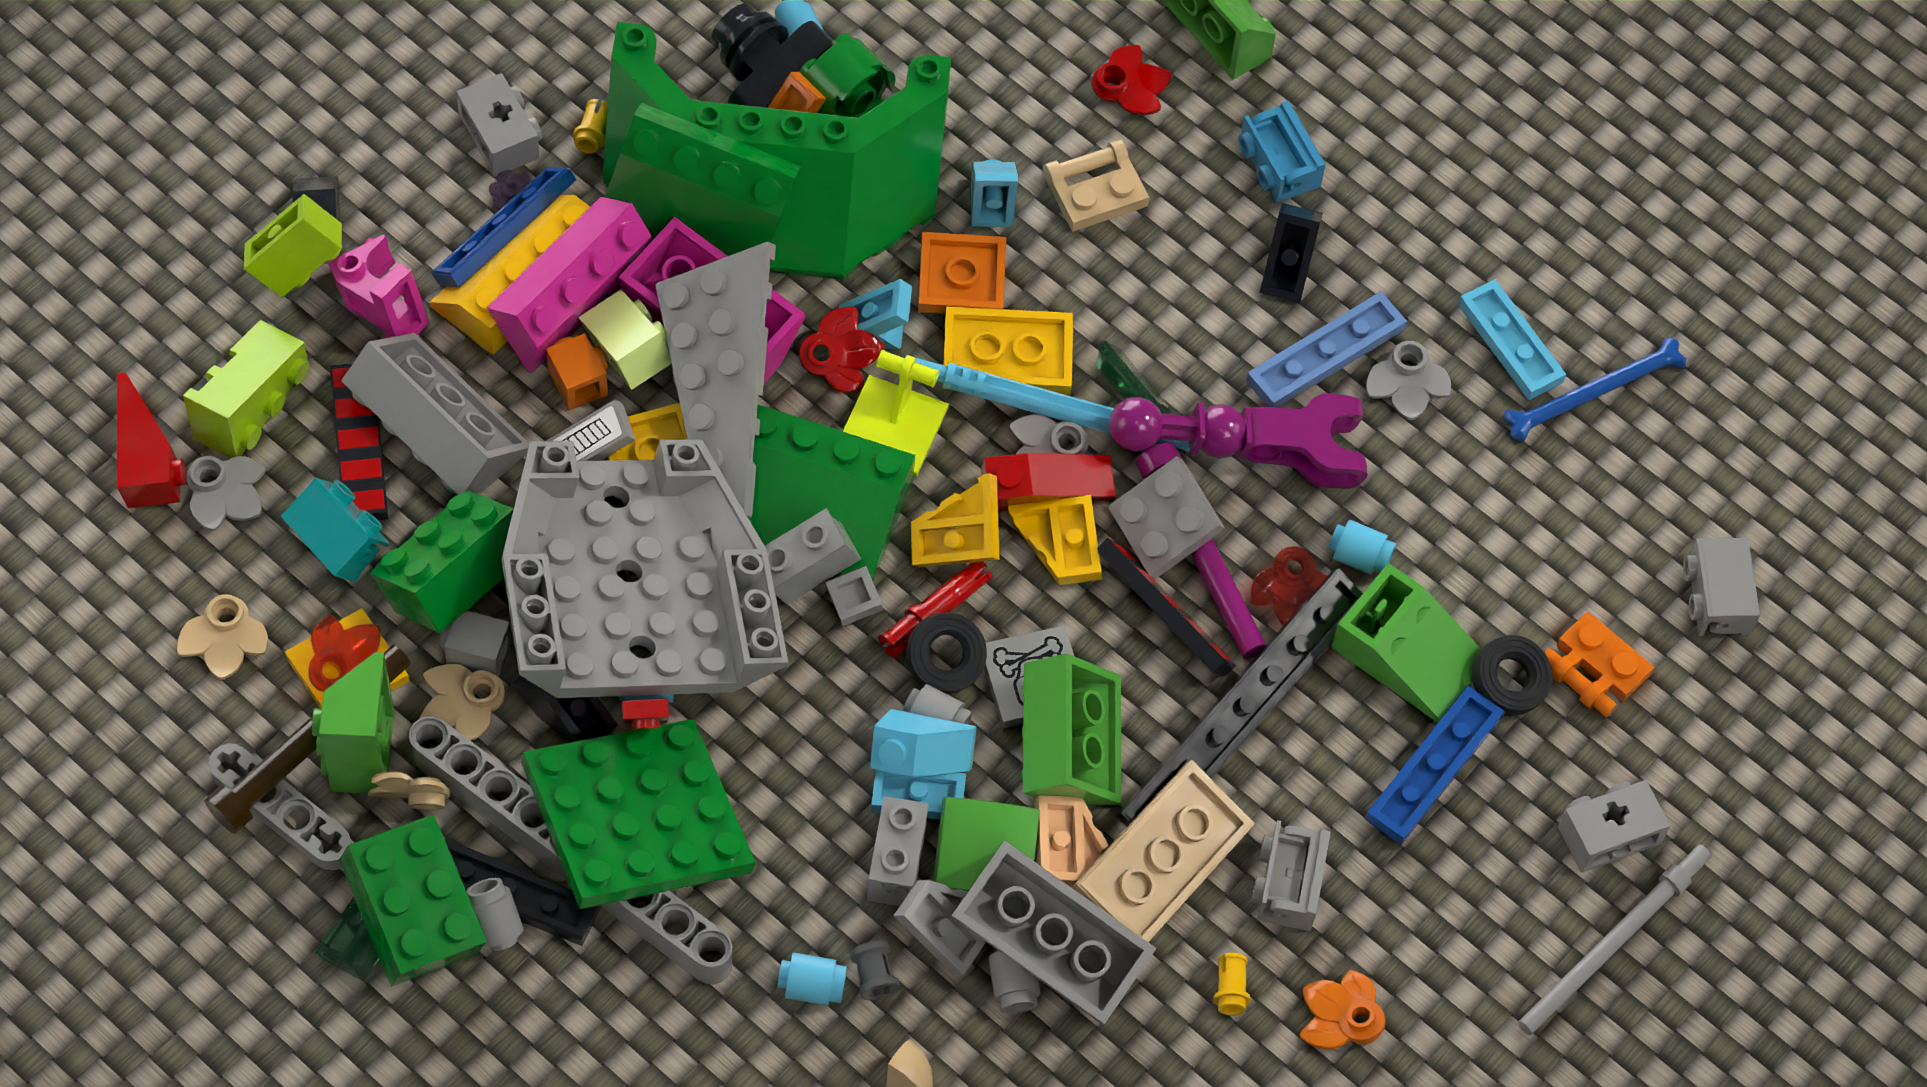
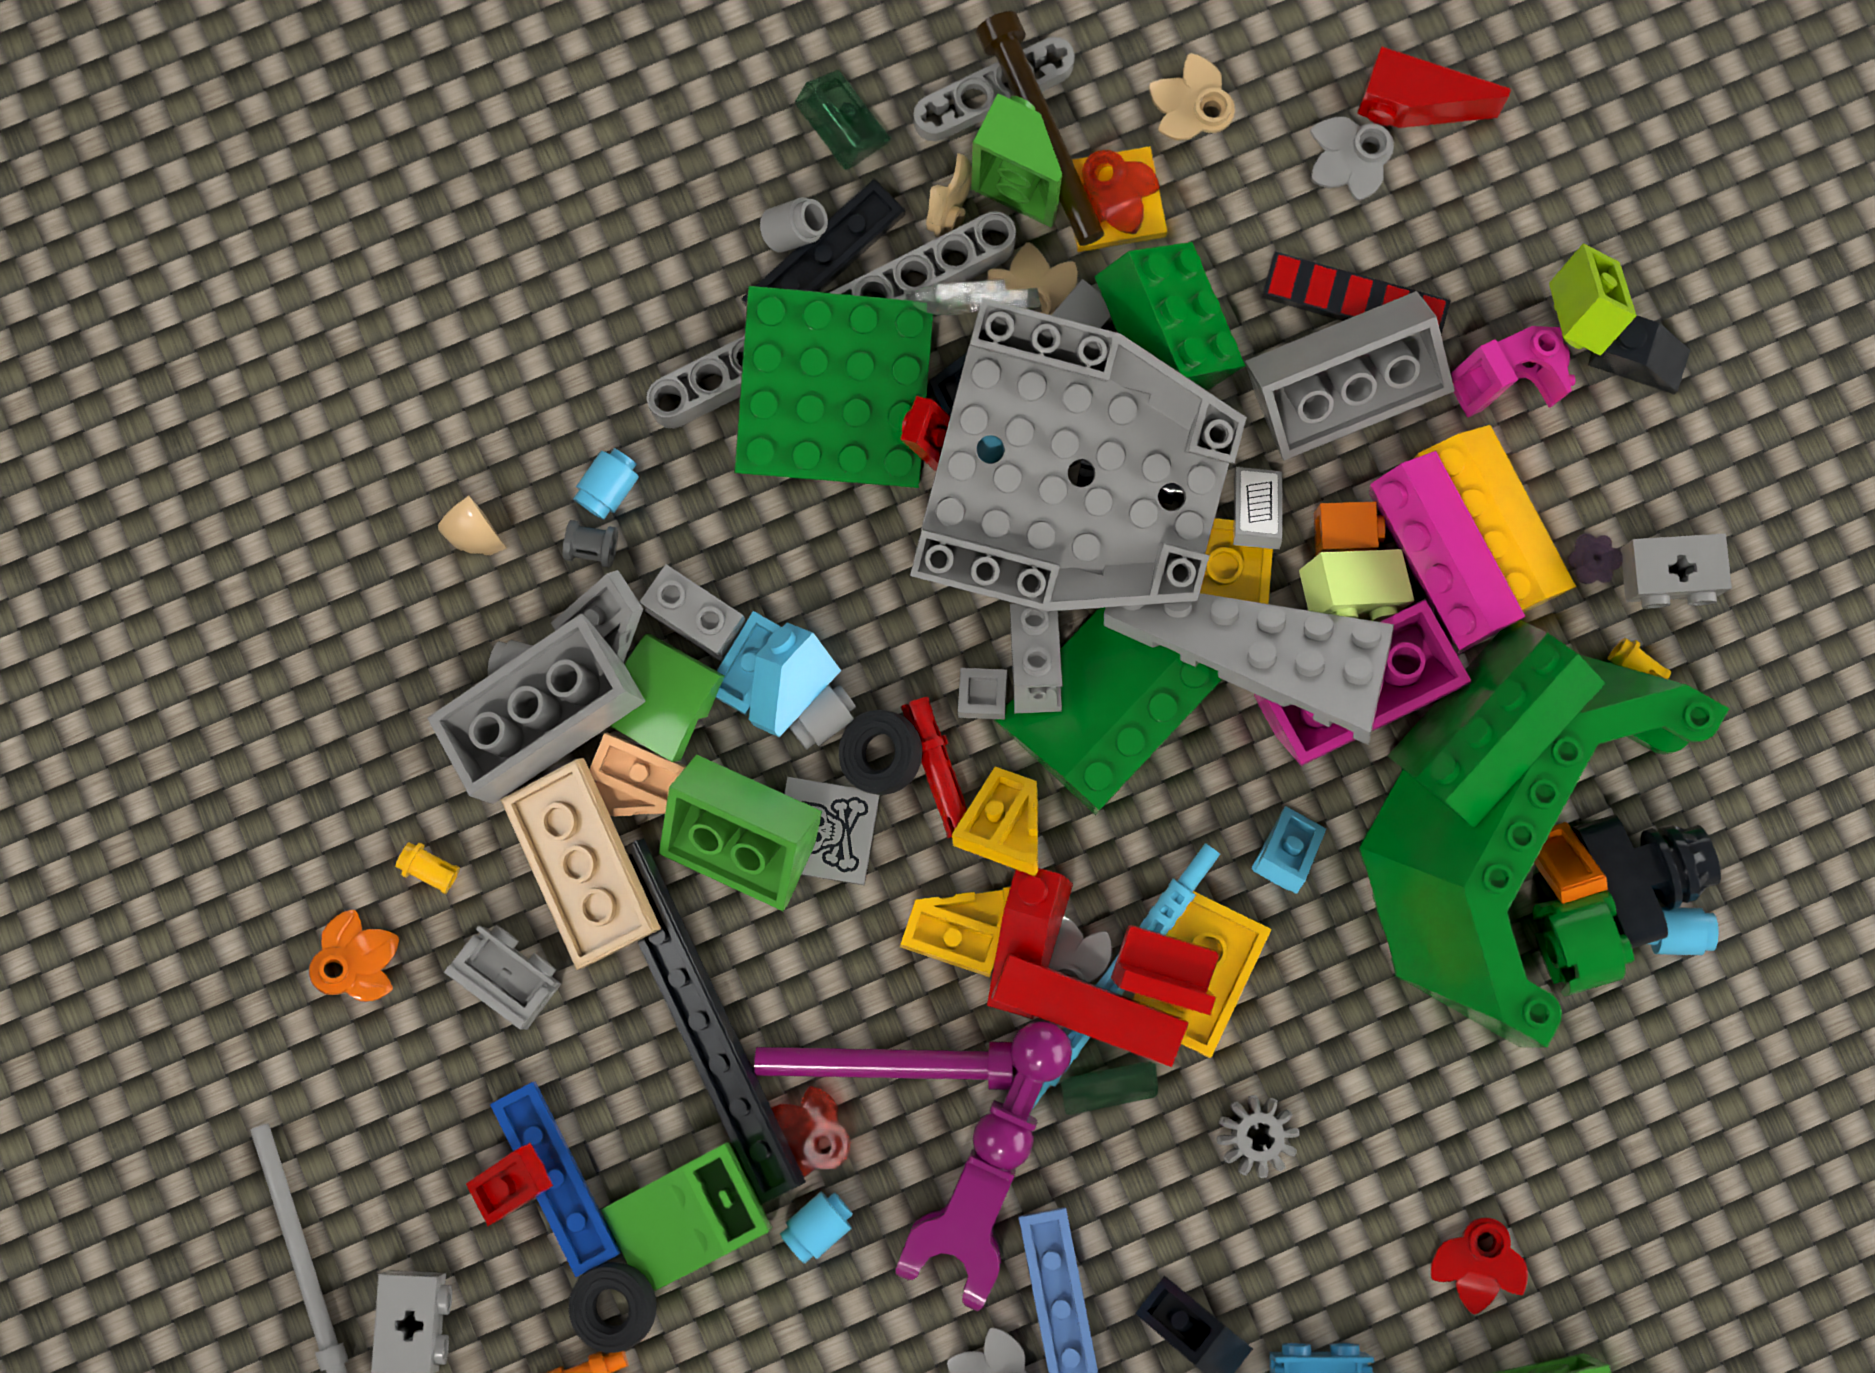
camera: 120 degrees right, 20 degrees up
lime wedge [183,320,309,458] -> none
teal hinge [281,477,390,582] -> none
green brick [339,814,487,987] -> none
blue tile [431,167,577,287] -> none
red plate [799,307,885,393] -> none
neon yellow plate [843,350,949,477] -> none
orange plate [918,232,1006,314] -> none
medium azure slope [970,159,1018,227] -> none
tan plate [1043,139,1149,232] -> none
black tile [1097,538,1237,676] -> none
light grey plate [1107,456,1225,579] -> none
none -> red plate [466,1143,553,1226]
none -> clear slope [906,279,1040,315]
none -> red tile [991,953,1189,1067]
none -> red panel [1111,925,1219,1015]
none -> light grey gear [1216,1095,1299,1178]

